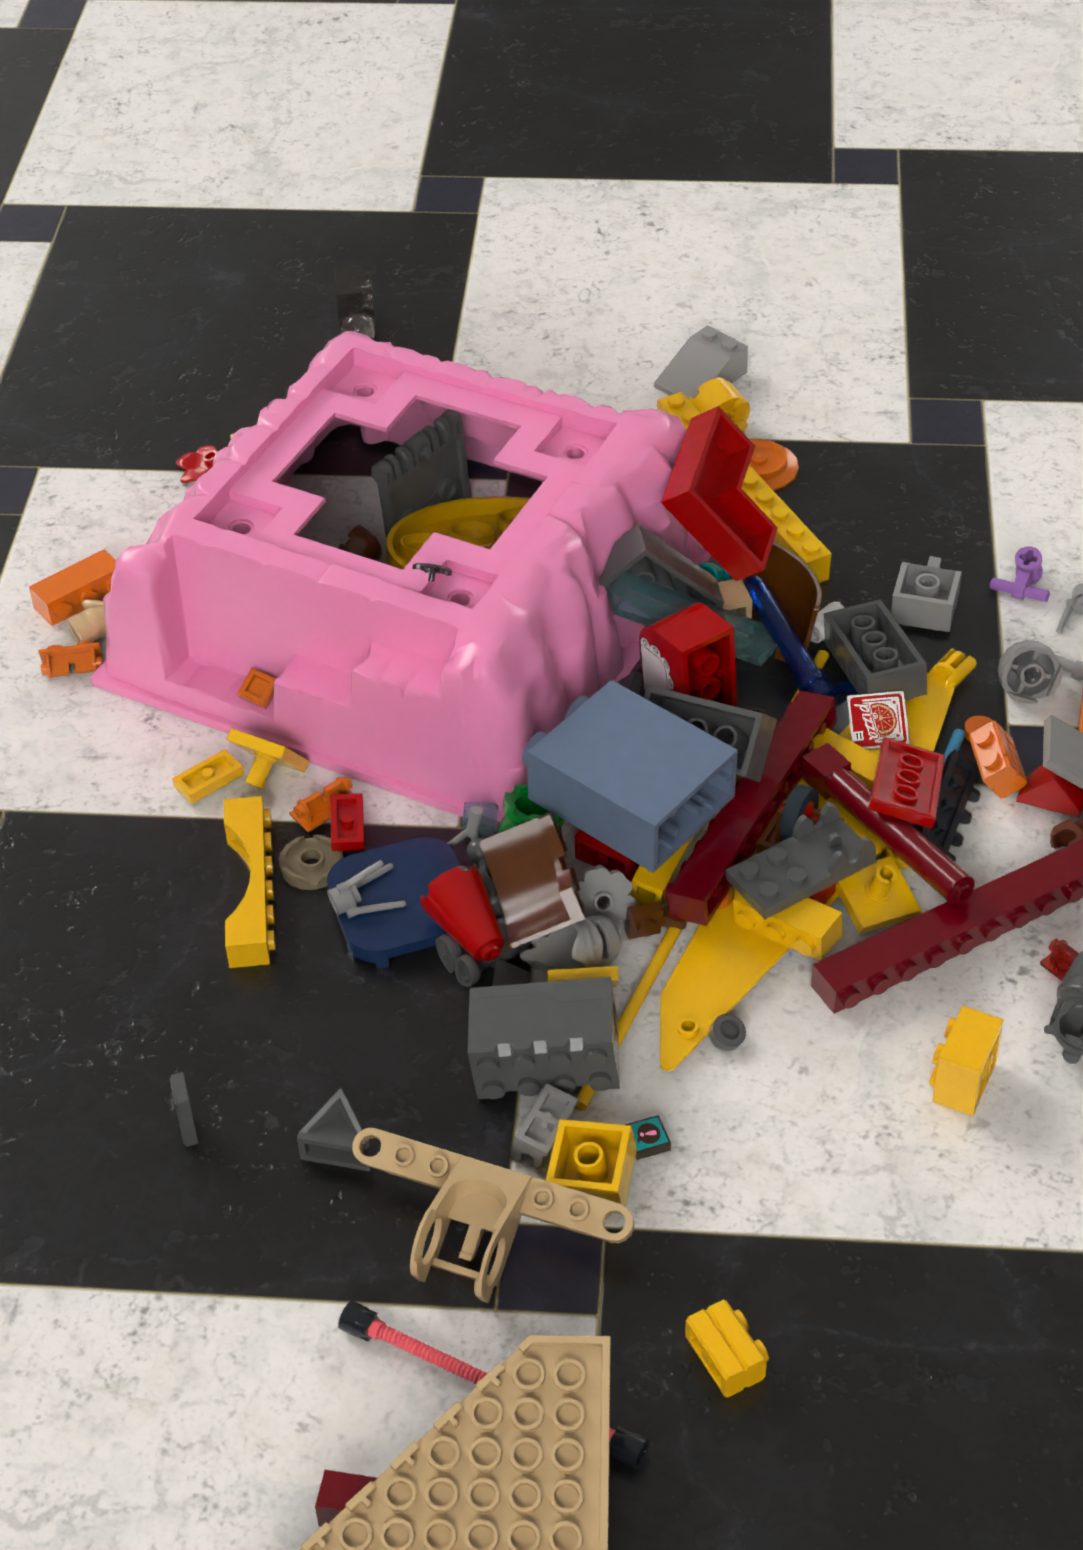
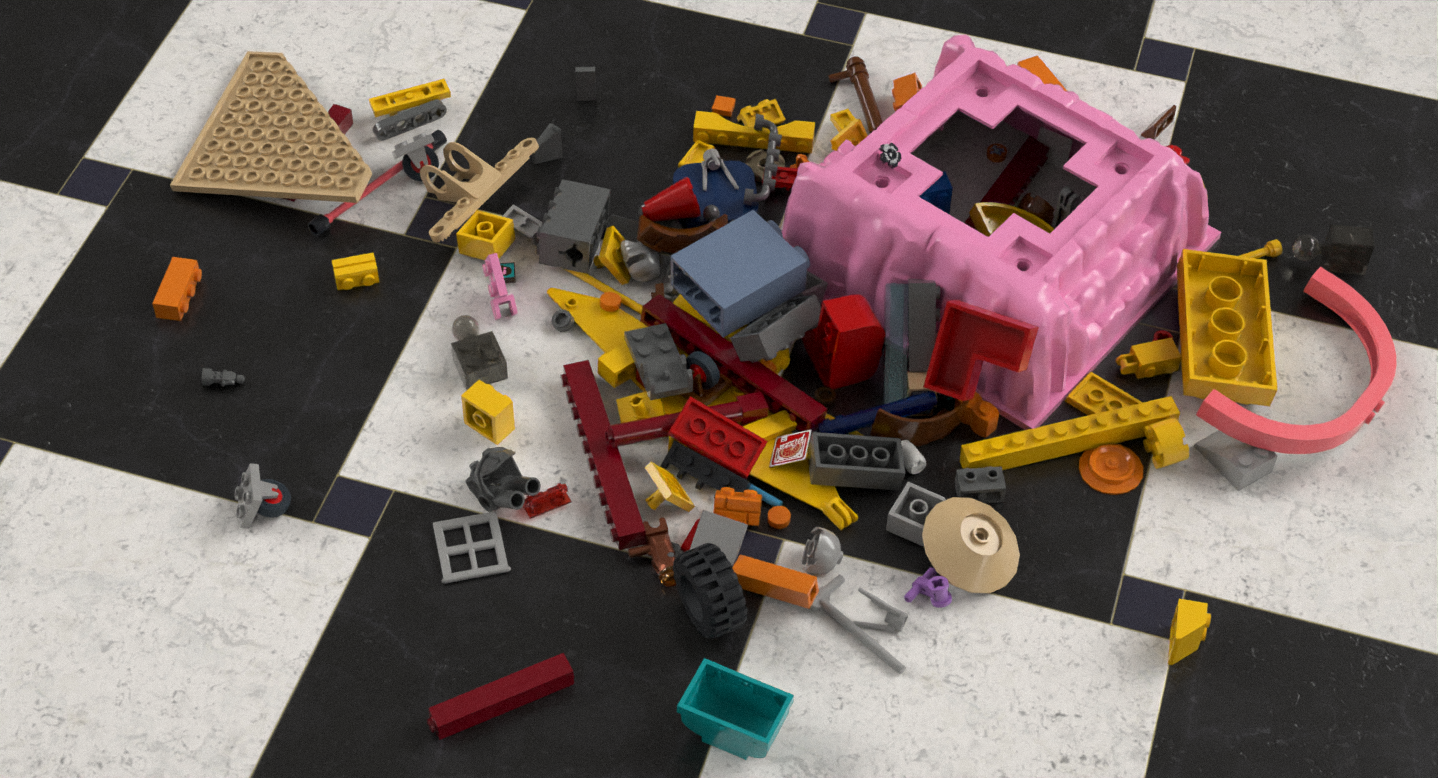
camera: 100 degrees right, 5 degrees up
none -> dark grey piece [201,368,245,386]
none -> yellow hinge [369,79,451,118]
none -> dark grey beam [373,99,447,141]
none -> plate [392,132,439,182]
none -> clear smoke brick [451,315,508,391]
none -> bright pink plate [482,253,518,320]
none -> orange tile [600,292,621,312]
none -> yellow tile [644,462,695,512]
none -> yellow tile [678,140,715,168]
none -> orange tile [712,95,736,117]
none -> yellow bracket [737,99,786,128]
none -> dark grey bar [743,114,782,206]
none -> reddish brown cylinder [828,56,883,133]
none -> orange brick [892,73,923,111]
none -> tan dish [922,497,1020,593]
none -> dark grey brick [955,466,1006,503]
none -> reddish brown slope [1141,105,1176,140]
none -> yellow slope [1168,599,1211,665]
none -> yellow plate [1176,249,1278,406]
none -> coral arch [1196,267,1397,454]

